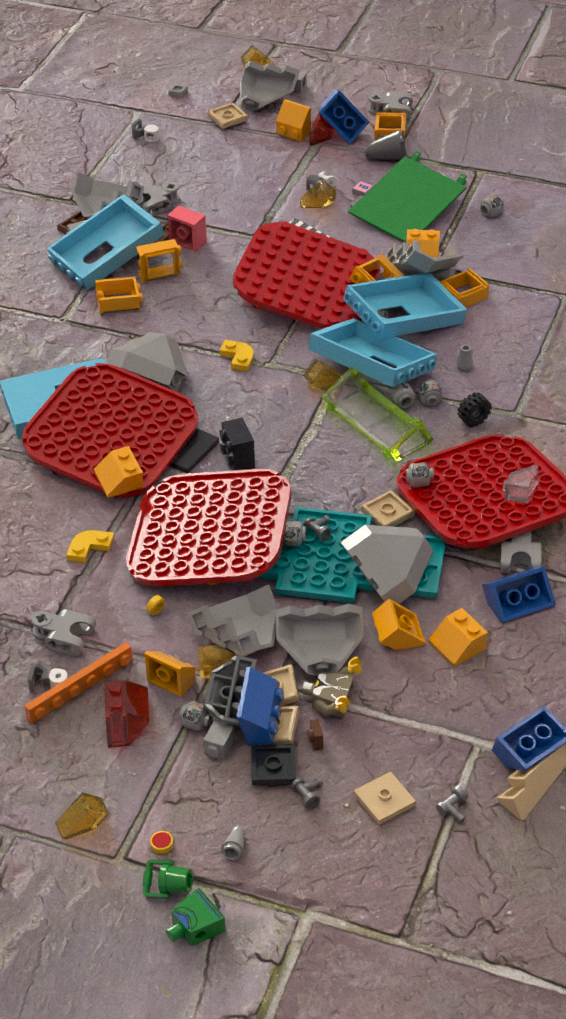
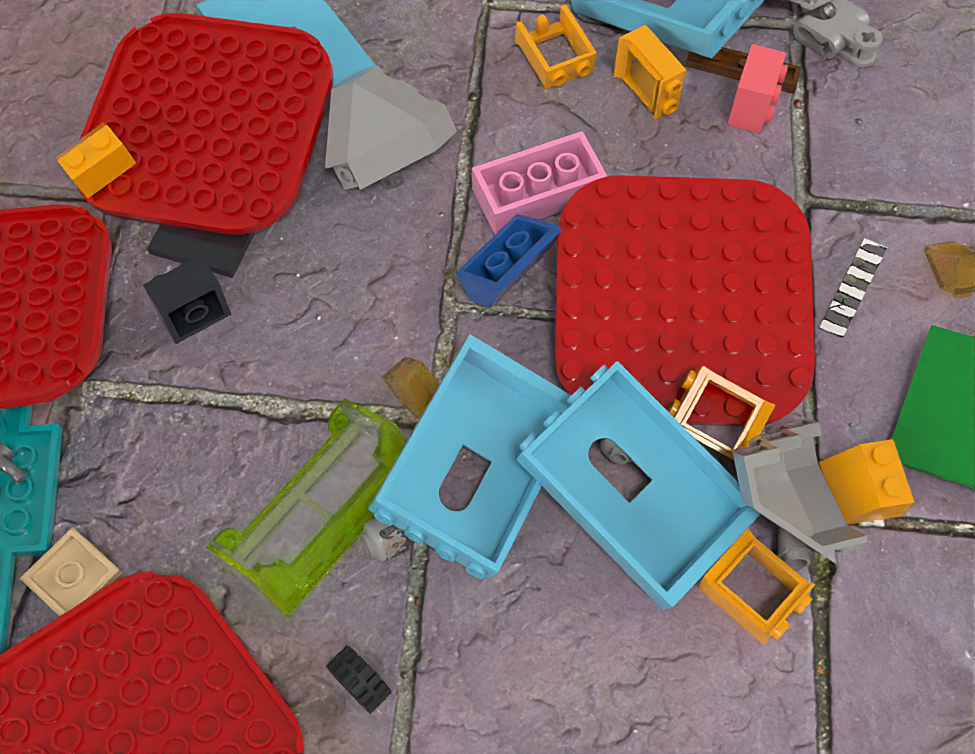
camera: 75 degrees right, 20 degrees up
yellow plate [220,340,254,372] -> none
light grey head [406,462,434,488] -> none
light grey head [418,380,443,406] -> none
light grey cone [456,344,474,371] -> none
none -> blue slope [456,214,561,308]
none -> bright pink brick [472,131,607,235]

